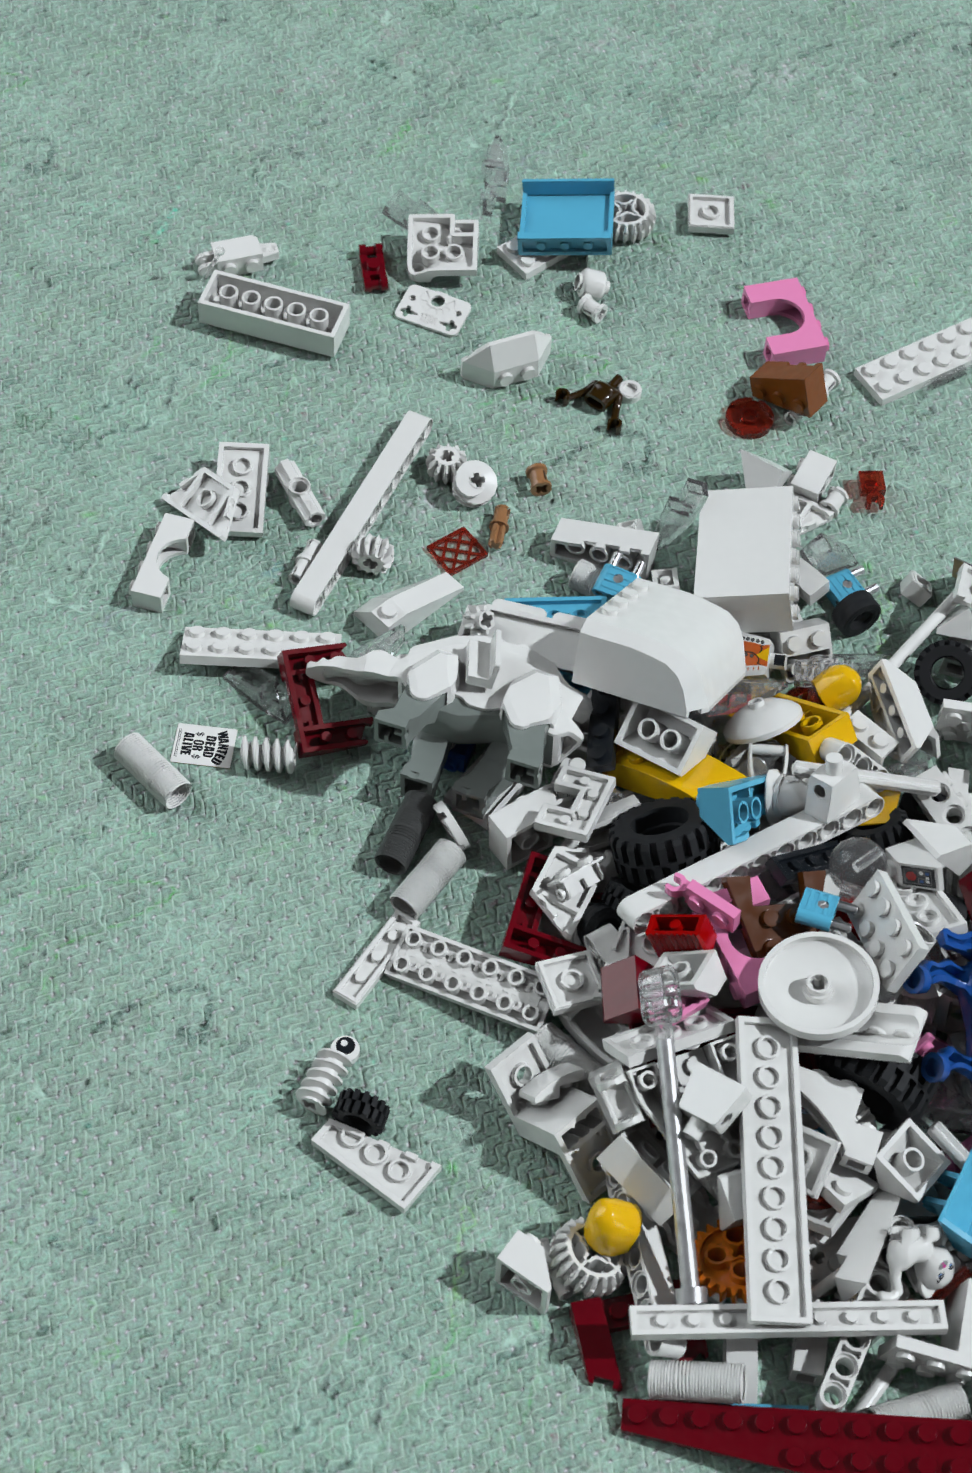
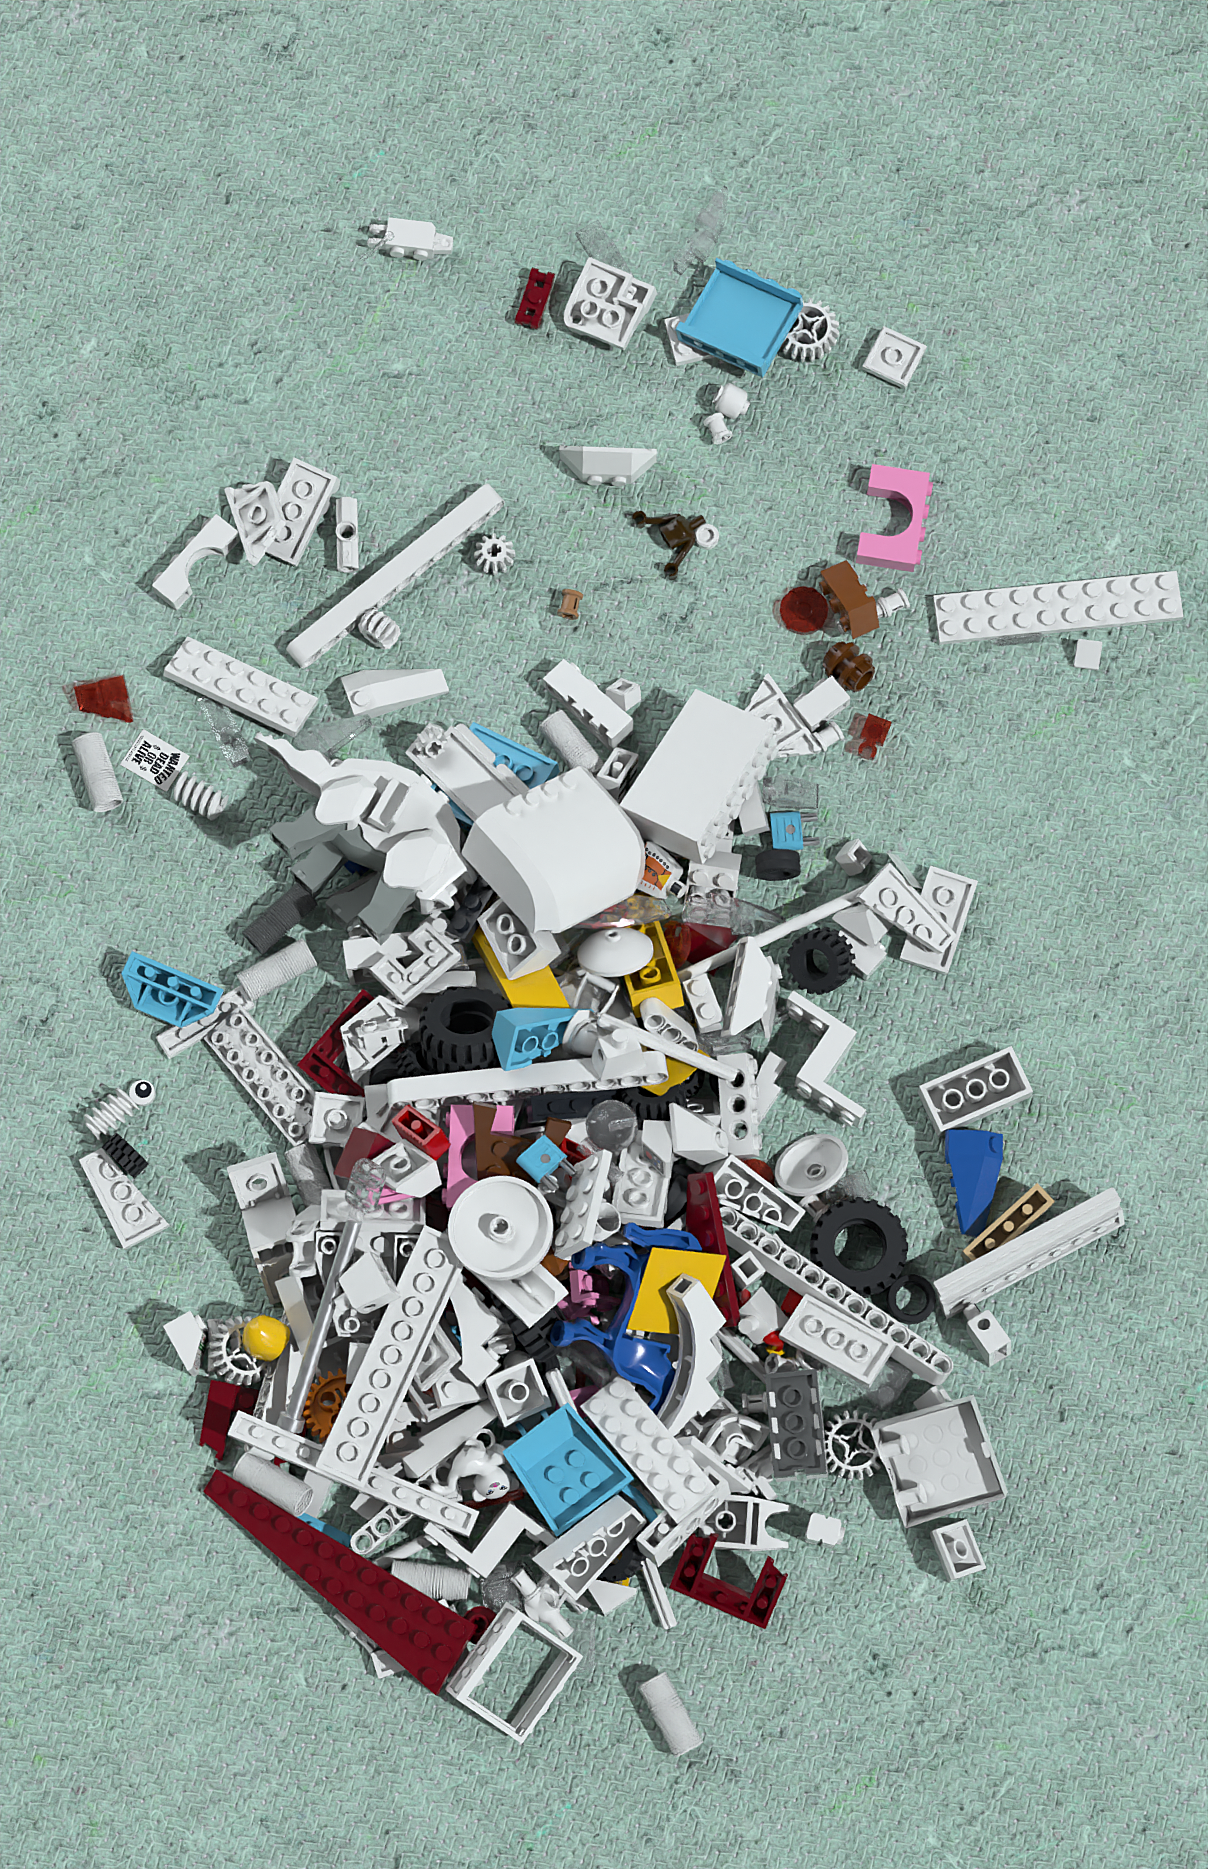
camera: 30 degrees right, 20 degrees up
white brick [198,270,350,357] -> none
dark red wedge [277,643,374,759] -> none
white pin [288,539,322,586] -> none
white axle [395,285,471,337] -> none
clear red window [427,526,488,576] -> none
white tile [433,800,470,851] -> none
white piece [452,460,497,508] -> none
medium nougat axle [488,504,511,550] -> none
white slope [519,1062,584,1105] -> none
medium azure piece [591,551,646,601] -> none
clear slope [654,478,708,551] -> none
bright pink plate [665,872,741,933] -> none
white slope [740,449,792,488] -> none
yellow piece [811,665,862,710] -> none
none -> clear red slope [74,674,134,723]
none -> medium azure wedge [121,951,224,1028]
none -> reddish brown piece [822,641,875,693]

